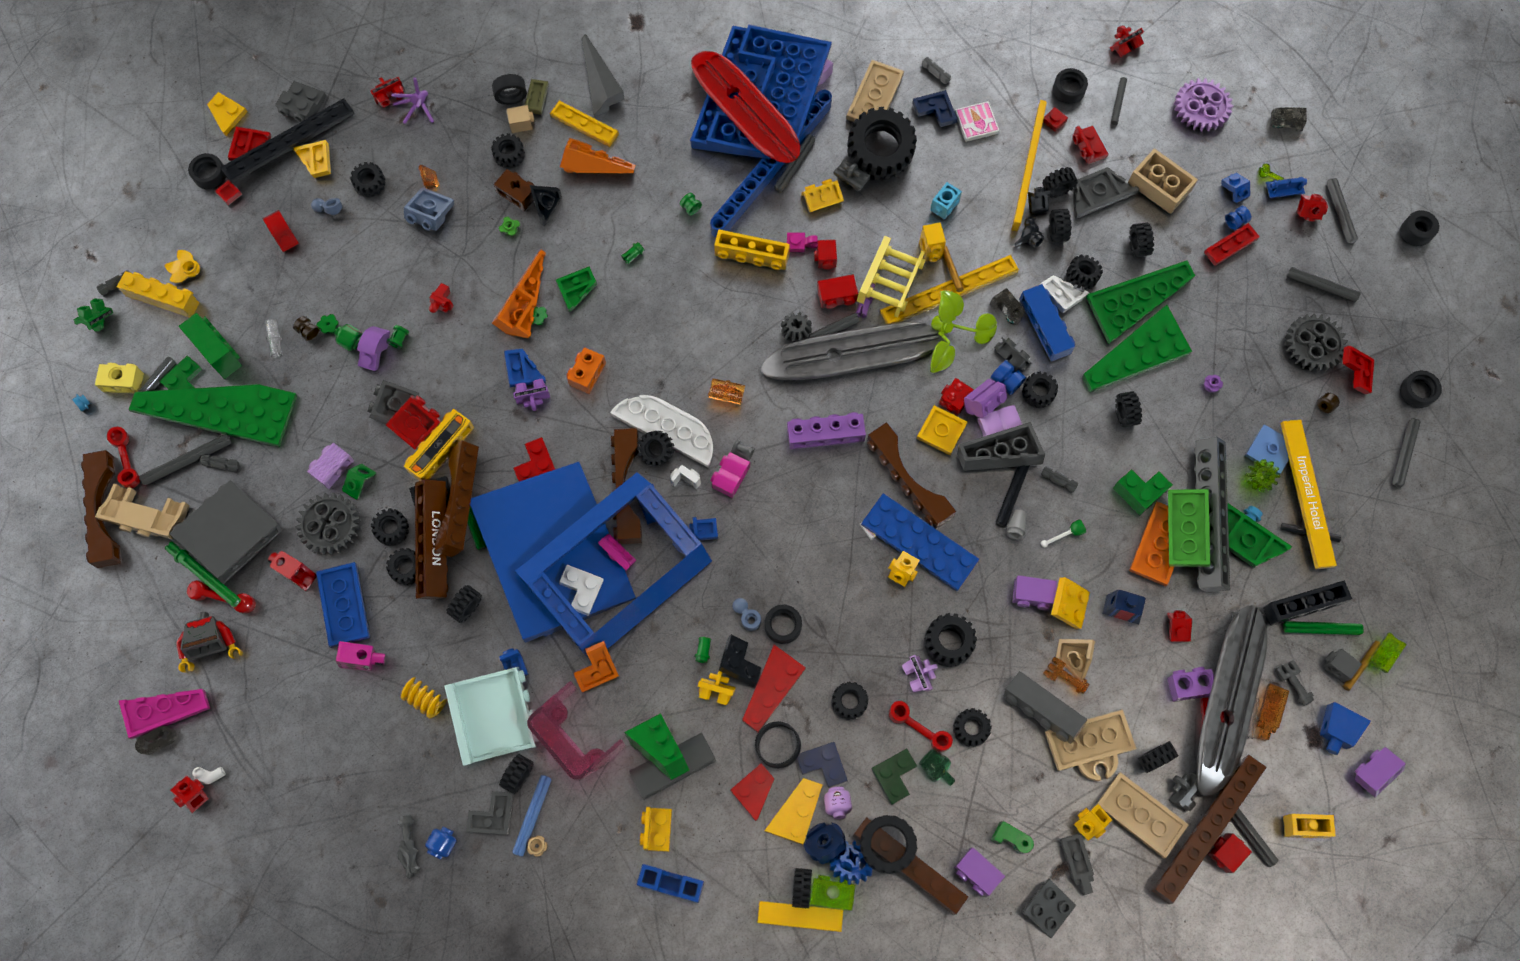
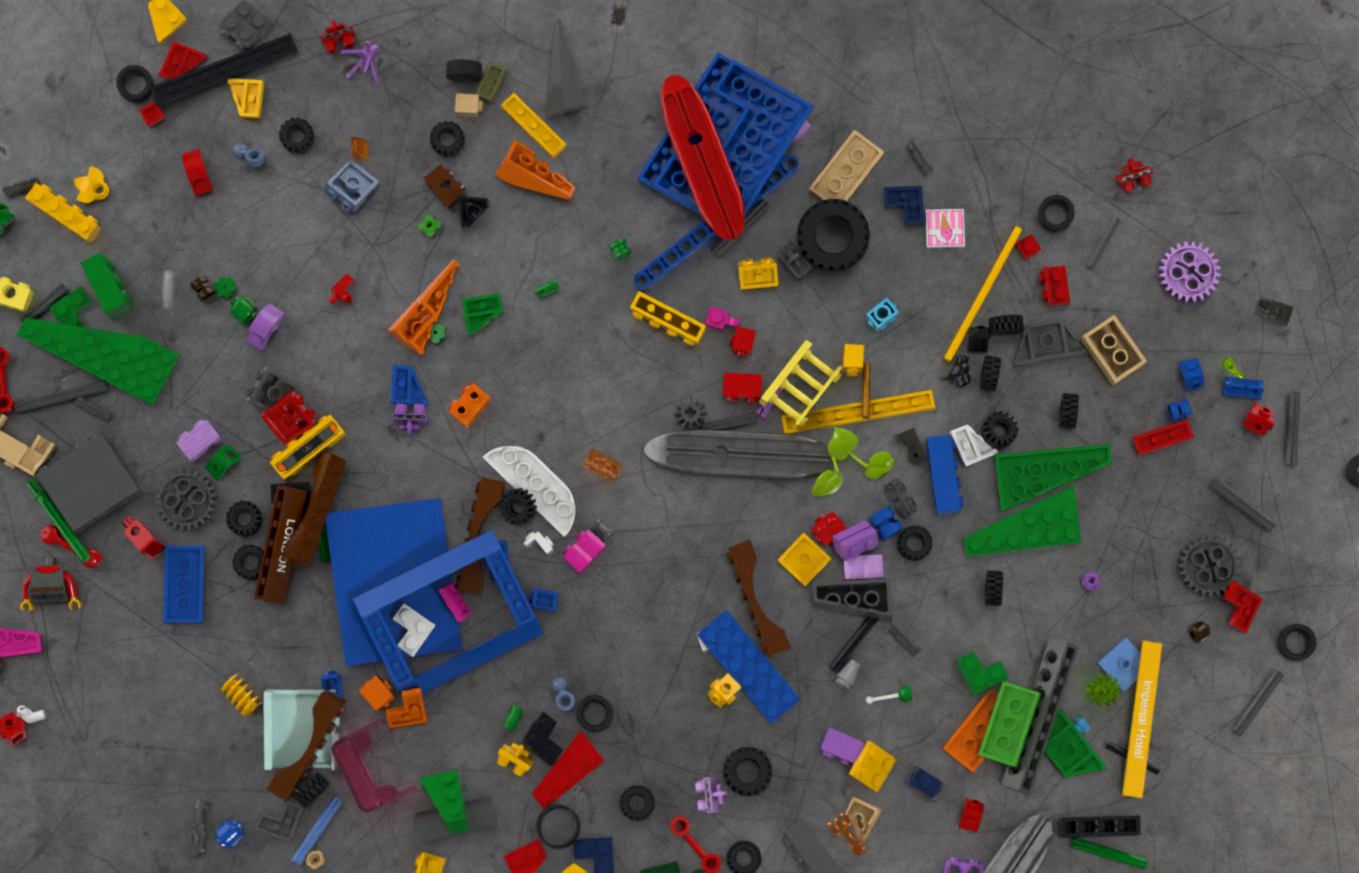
camera: 20 degrees right, 10 degrees up
dark pink torso [336,641,386,671] -> none
green bush [386,325,409,349] -> none
black tyre [446,585,482,623] -> none
red plate [513,437,555,482] -> none
medium lavender brick [787,412,866,449] -> none
none -> reddish brown arch [266,689,346,802]
none -> orange head [358,675,397,711]

